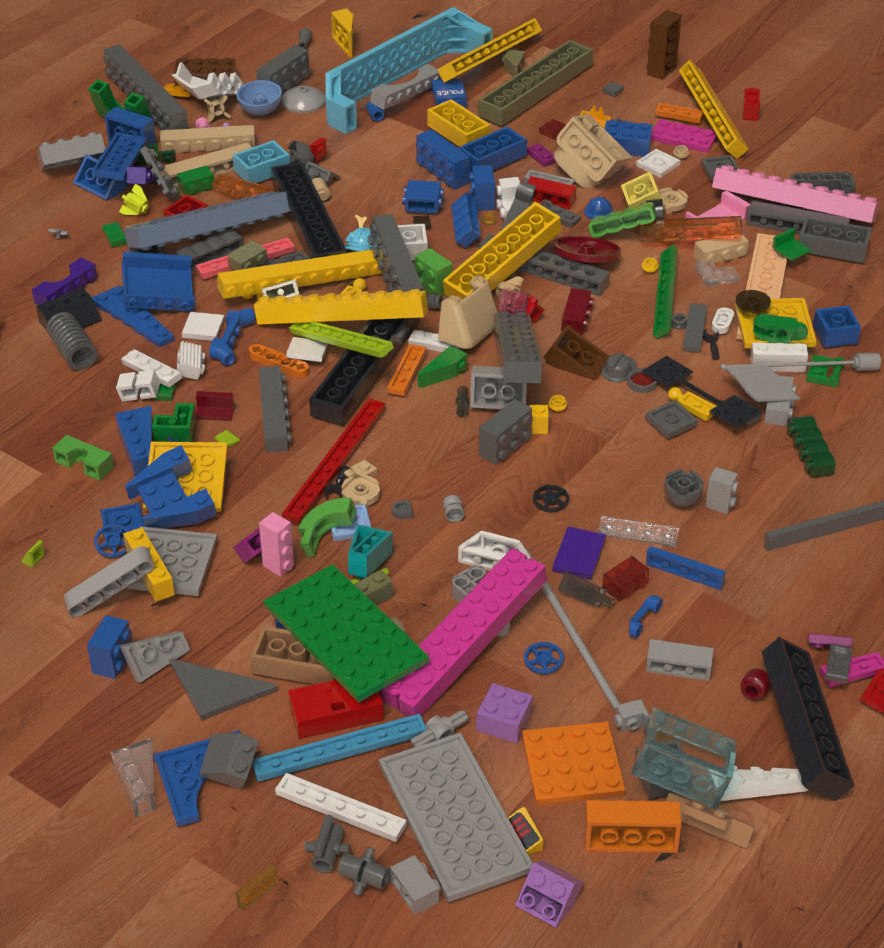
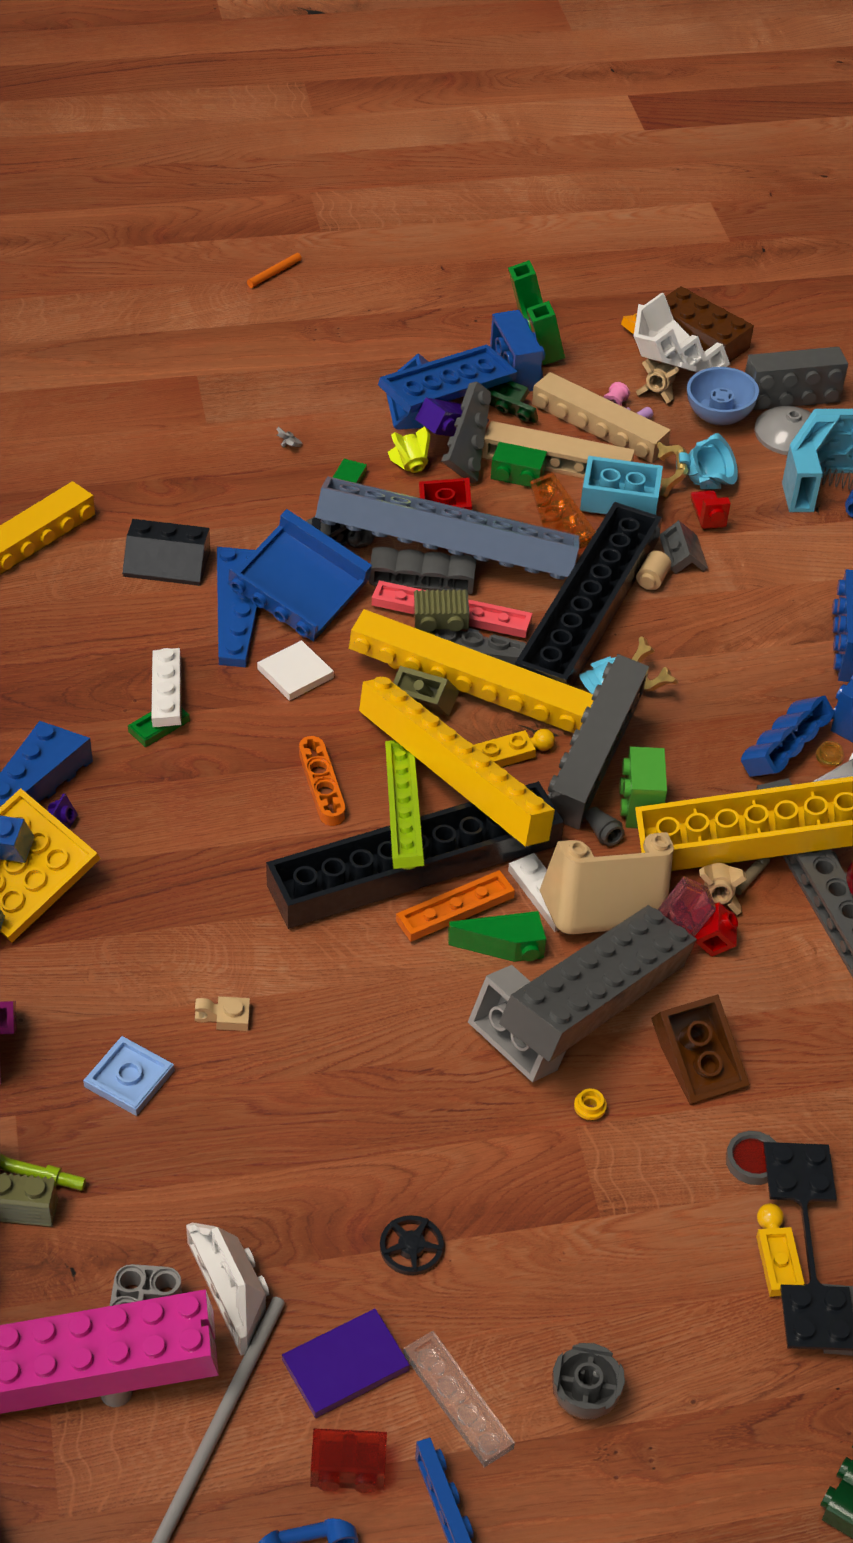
camera: 40 degrees right, 5 degrees up
dark purple arch [32,257,98,305] -> none
light grey brick [37,132,105,171] -> none
dark grey piece [46,312,98,370] -> none
dark grey brick [103,44,188,131] -> none
white piece [116,369,160,402] -> none
green brick [152,403,196,442] -> none
white brick [177,341,205,380] -> none
dark red panel [196,391,235,421] -> none
blue plate [209,307,256,366] -> none
lime slope [214,430,240,447] -> none
dark grey brick [259,366,291,453] -> none
red plate [282,398,386,525] -> none
dark grey cylinder [287,141,314,166] -> none
white tile [287,337,328,362] -> none
bright green arch [298,498,357,557] -> none
black piece [325,465,349,500] -> none
tan plate [342,475,380,509] -> none
teal wedge [348,524,393,578] -> none
dark grey tile [392,500,413,519] -> none
white brick [397,224,428,260] -> none
blue brick [402,180,444,214] -> none
dark brown tile [413,215,431,230] -> none
light grey wheel [443,495,465,522] -> none
clear smoke pin [455,386,470,417] -> none
dark grey brick [479,399,533,465] -> none
blue wheel [524,642,564,675] -> none
yellow brick [529,405,548,434] -> none
clear smoke hinge [557,571,615,607] -> none
dark red brick [561,288,594,335] -> none
dark grey piece [602,353,637,383] -> none
dark grey plate [645,400,698,439] -> none
light grey brick [706,467,739,514] -> none
none -> medium azure helmet [657,433,738,498]

